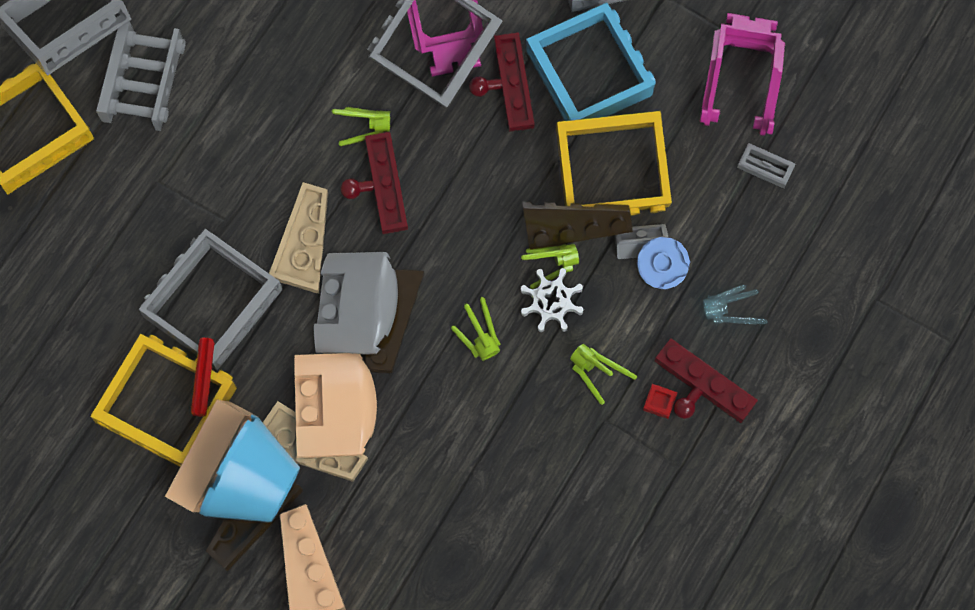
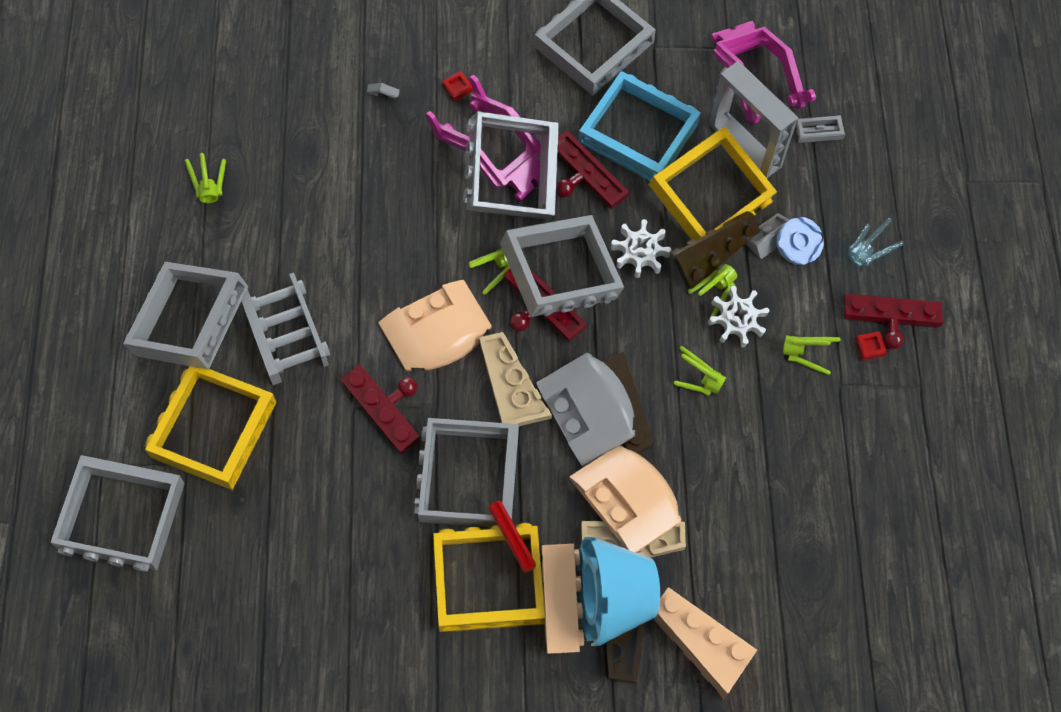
camera: 35 degrees left, 5 degrees down
none -> dark red plate [340,364,421,454]
none -> light nougat slope [378,280,491,371]
none -> light grey window [500,215,624,317]
none -> white gear [611,220,671,278]
none -> light grey window [709,61,798,178]

